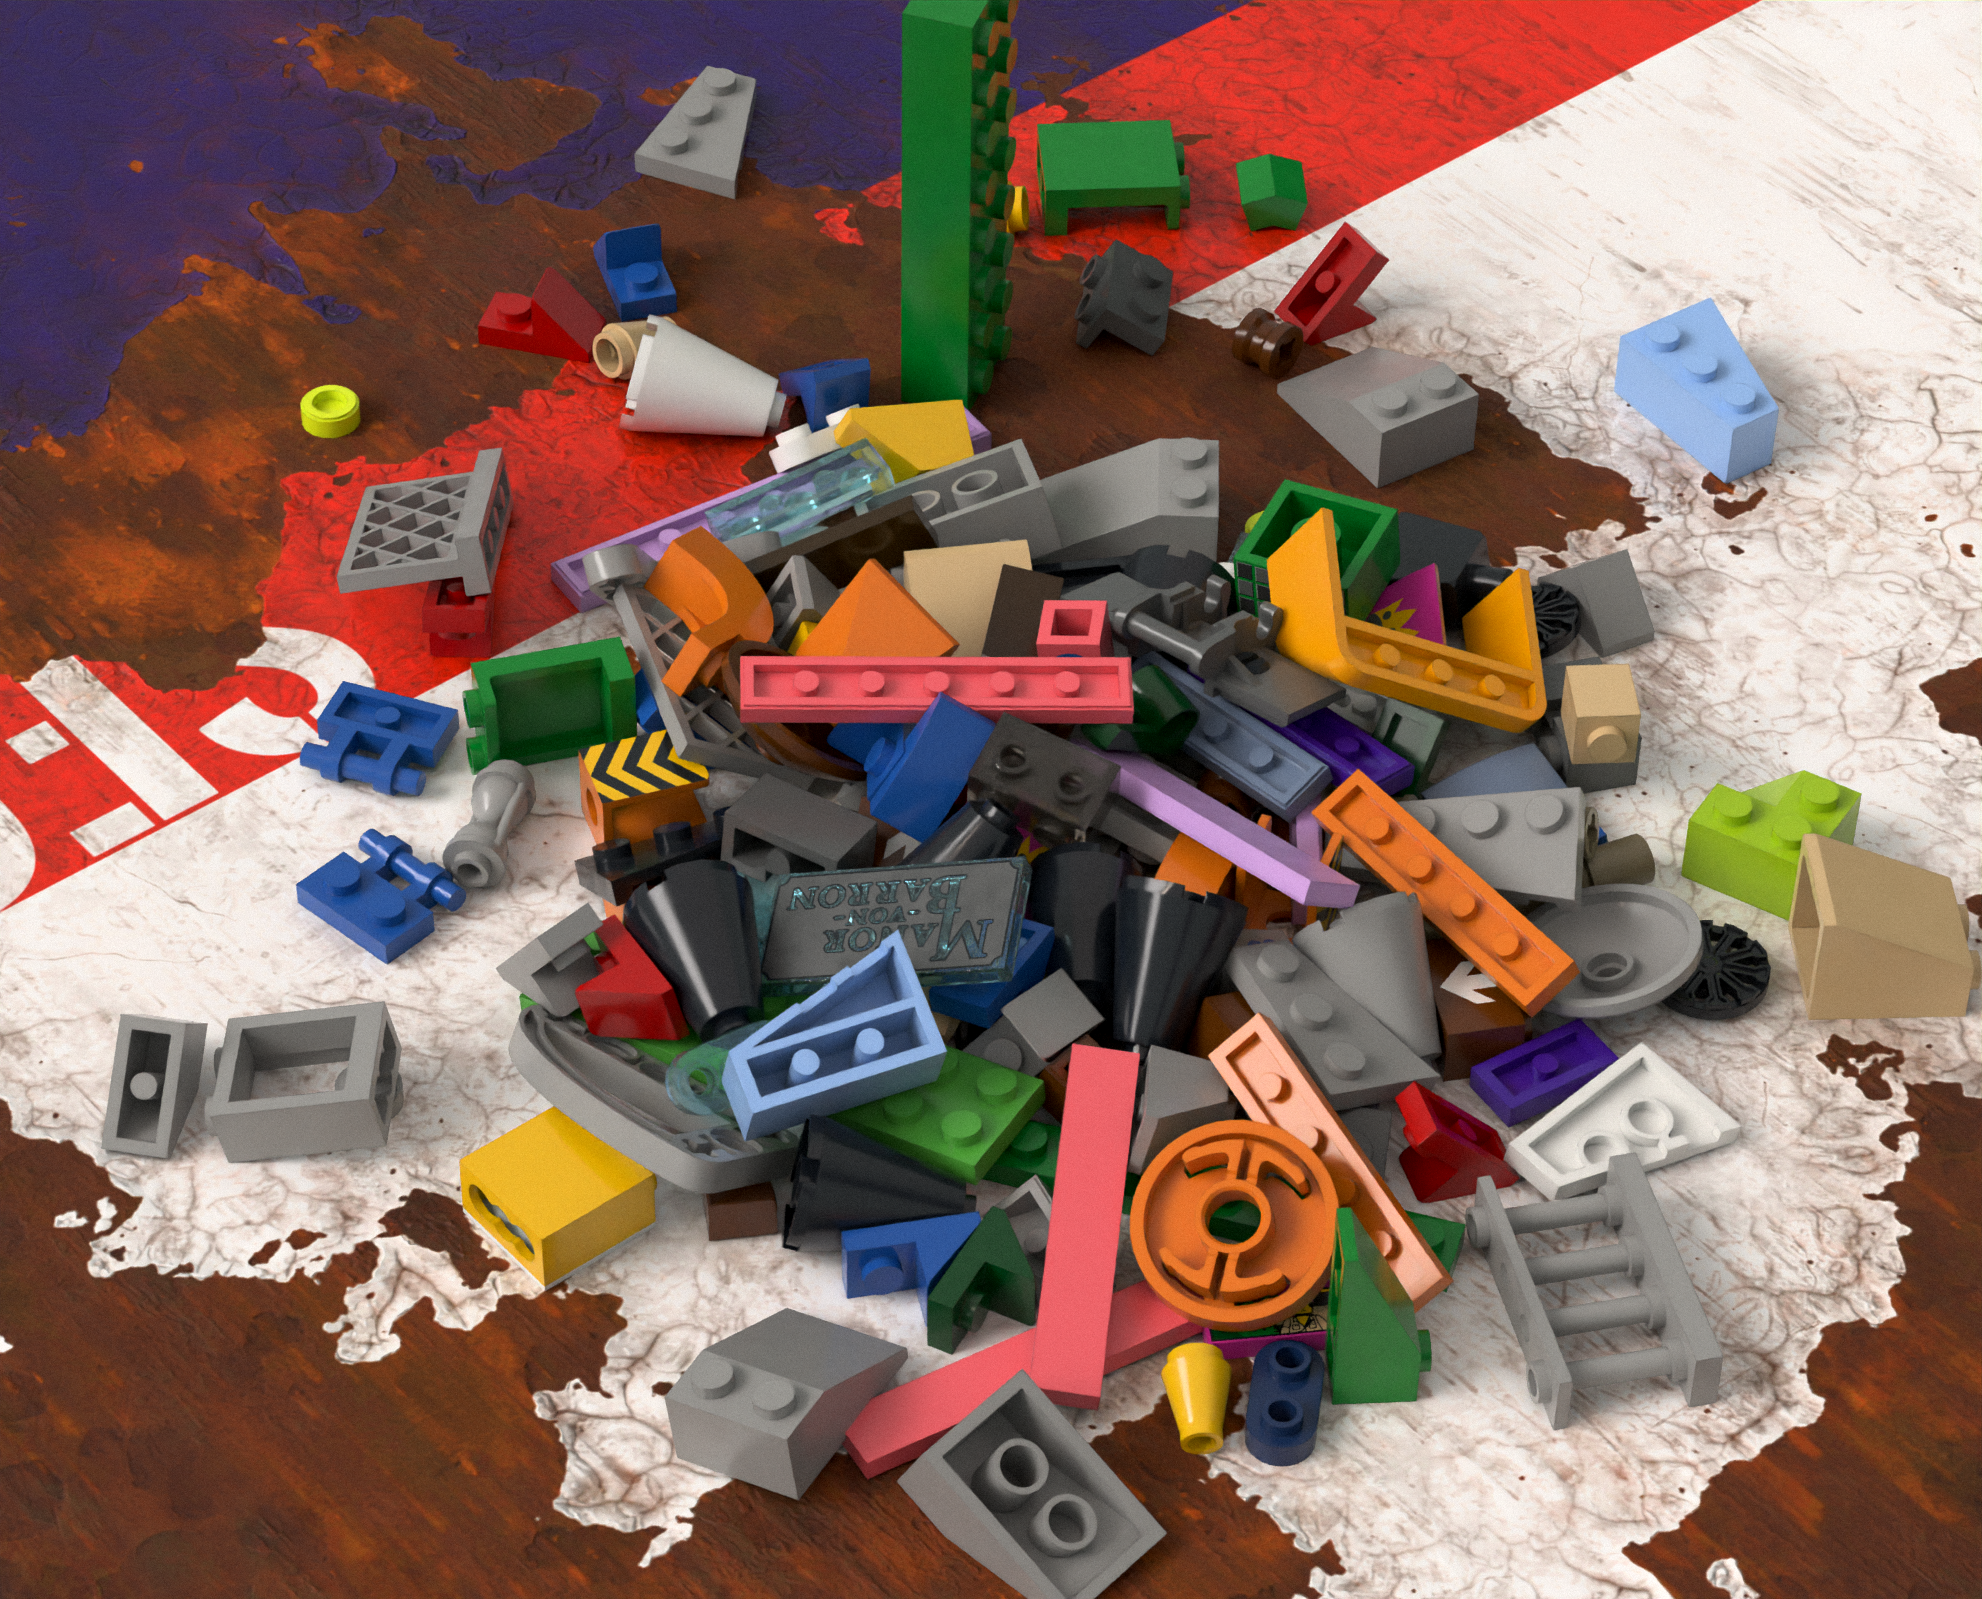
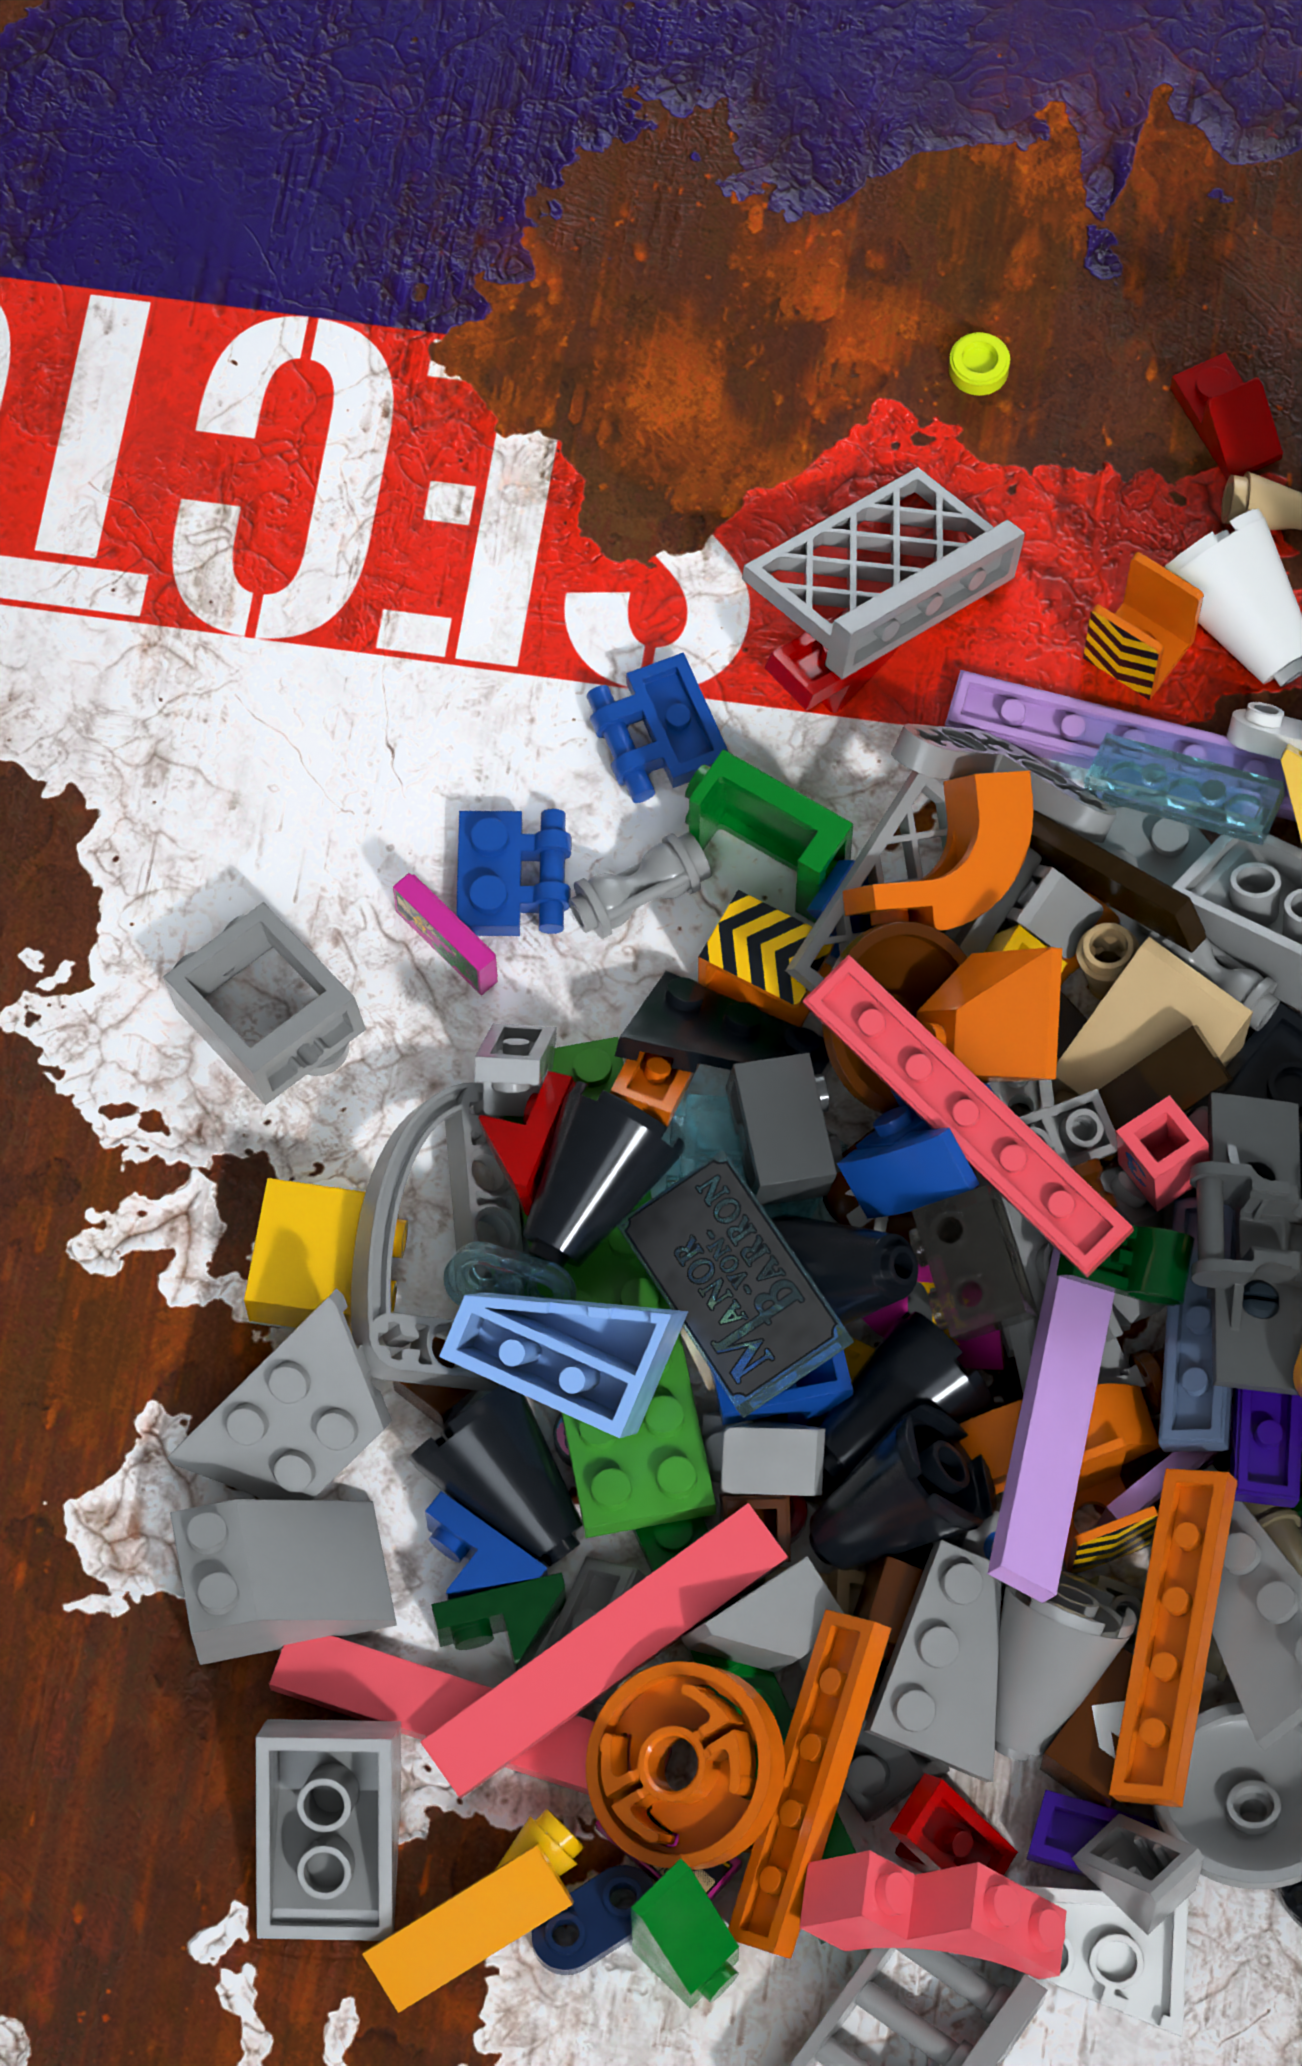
camera: 50 degrees right, 25 degrees up
light grey slope [101,1014,208,1159] -> none
none -> light grey wing [167,1288,392,1500]
none -> light orange tile [362,1843,575,2013]
none -> dark pink tile [393,873,498,996]
none -> coral arch [799,1850,1067,1980]
none -> light grey slope [1072,1813,1204,1935]
none -> orange piece [1083,552,1204,700]

